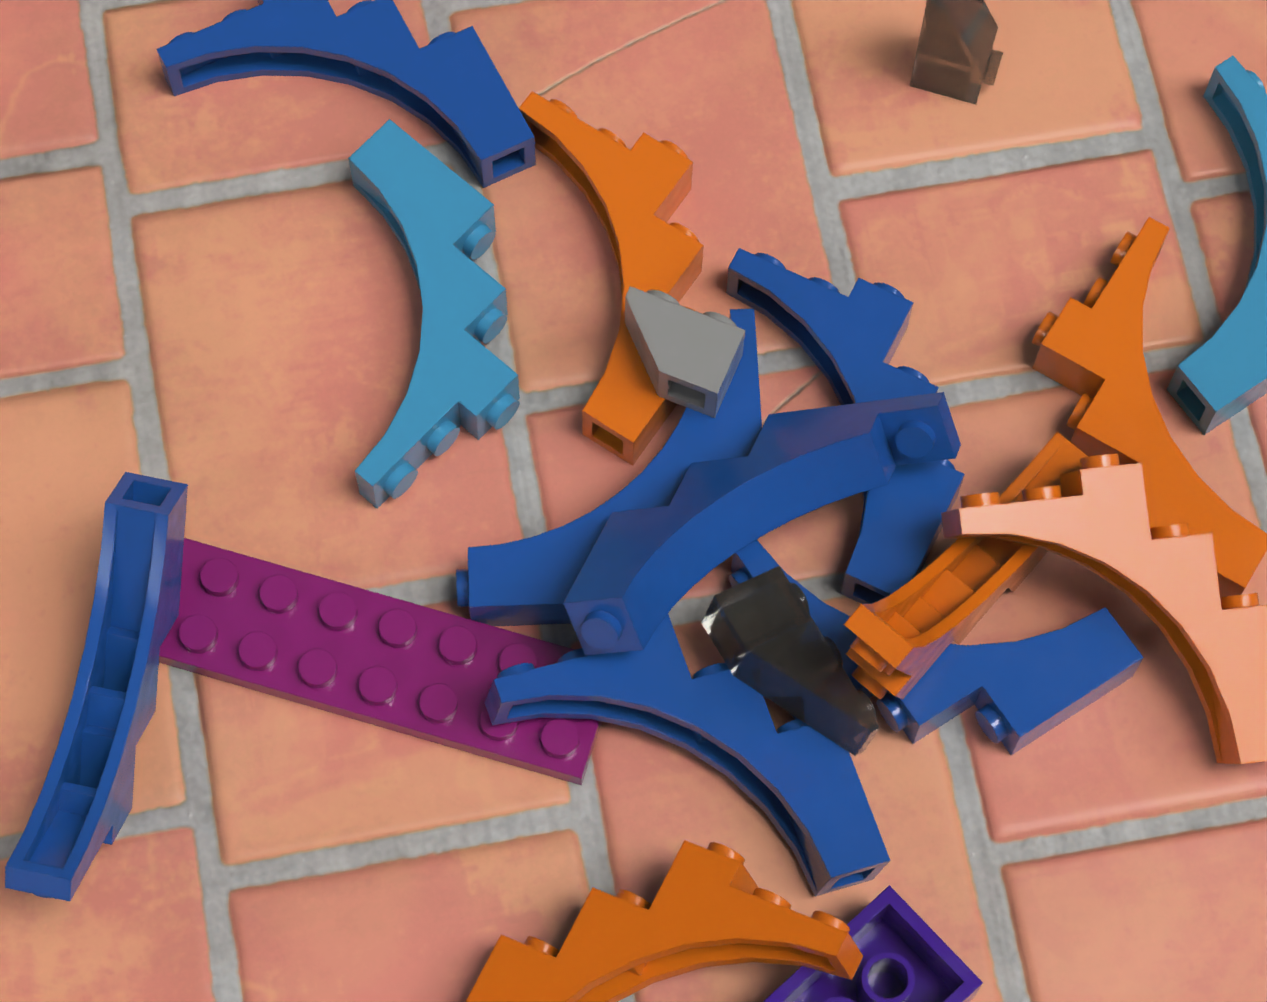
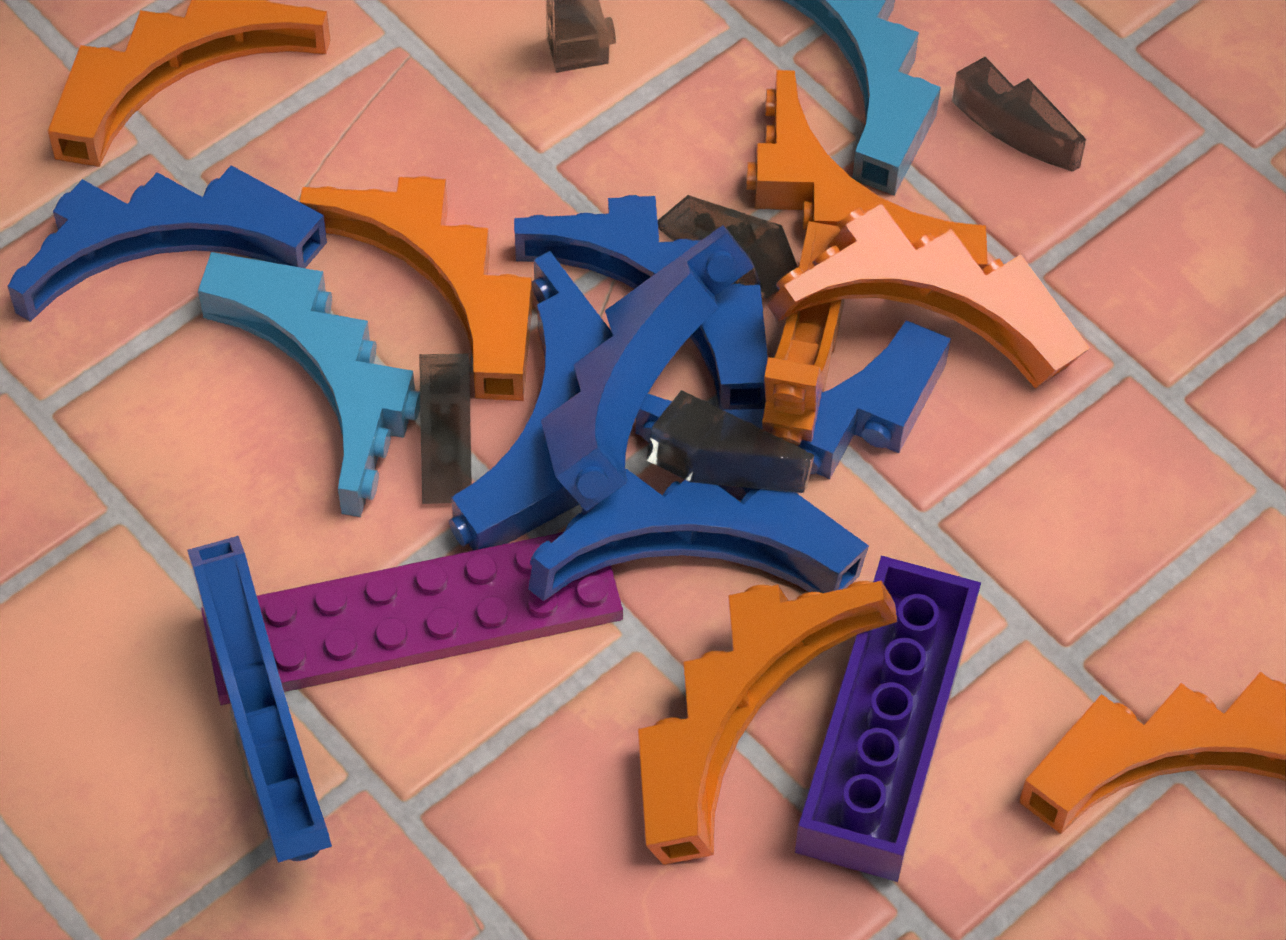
camera: 30 degrees left, 10 degrees down
light grey slope [625,286,745,418] -> none
none -> clear smoke slope [419,353,472,504]
none -> clear smoke slope [658,195,798,299]

